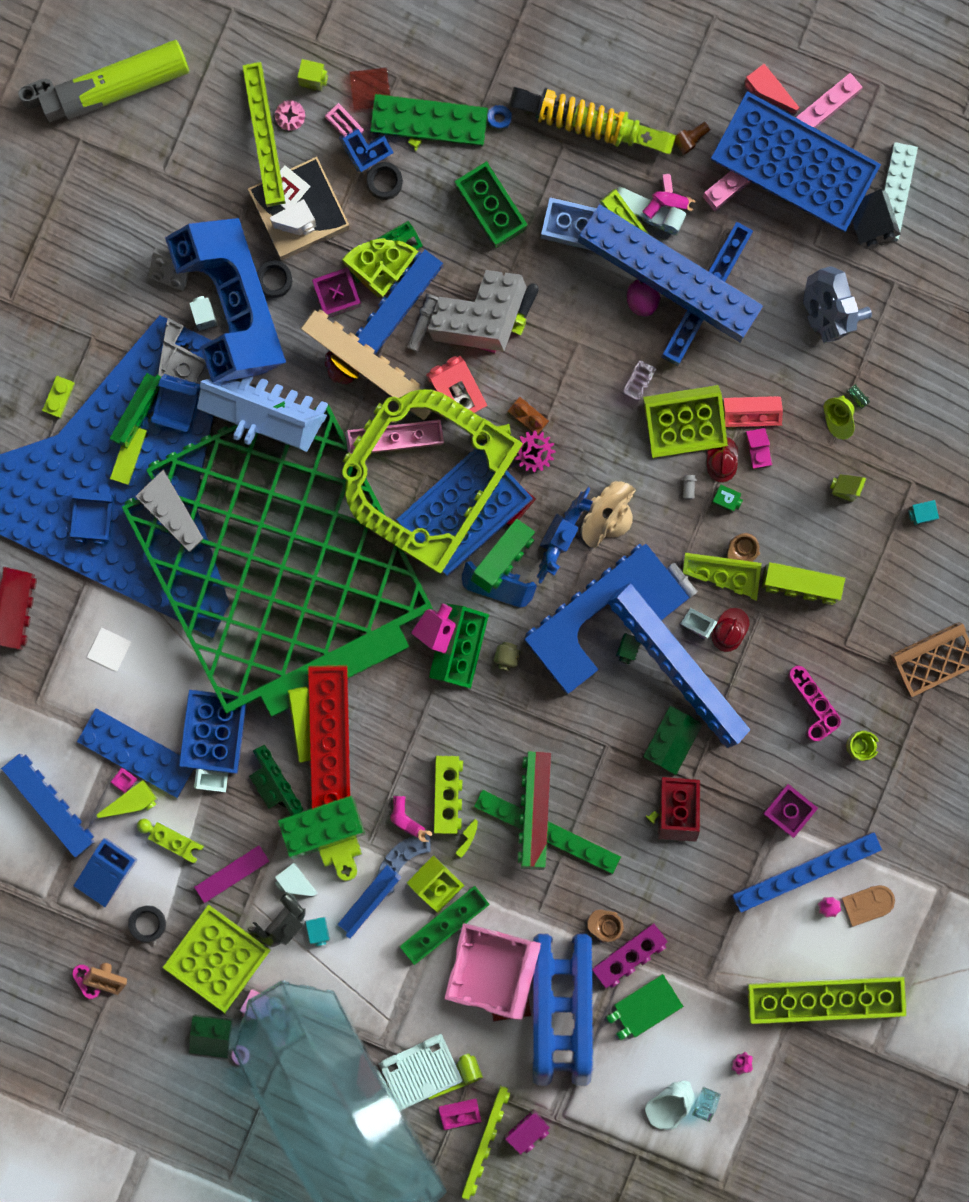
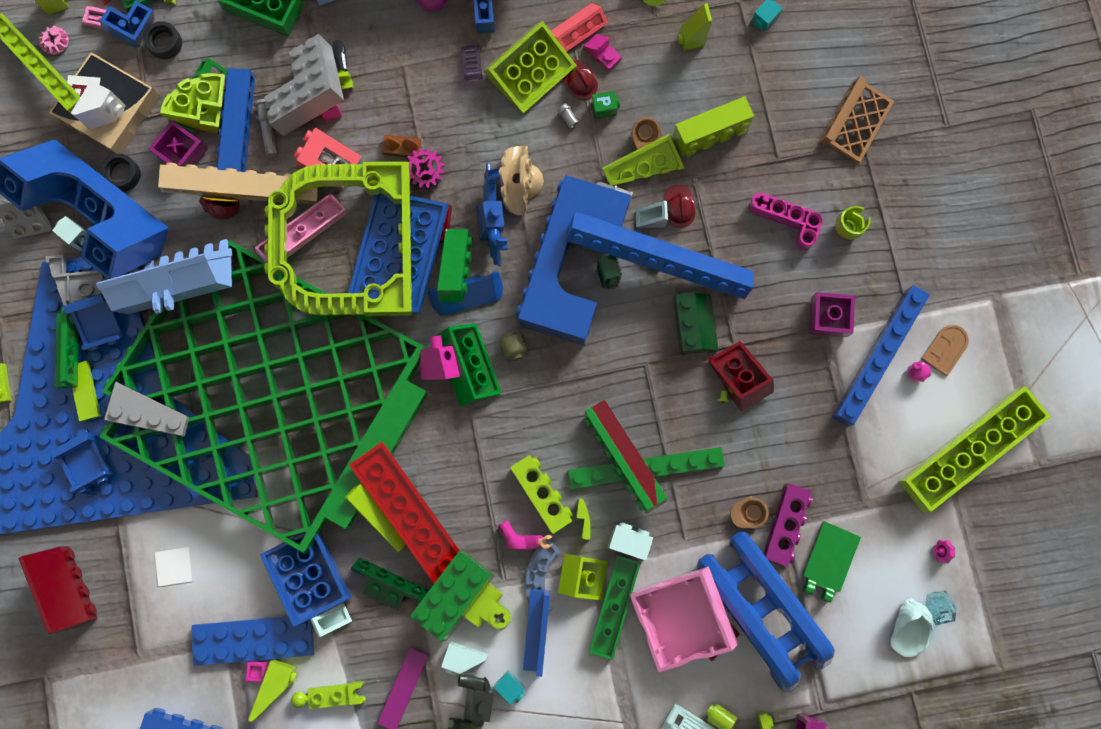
camera: 30 degrees left, 5 degrees down
none -> light aqua brick [607,522,653,560]

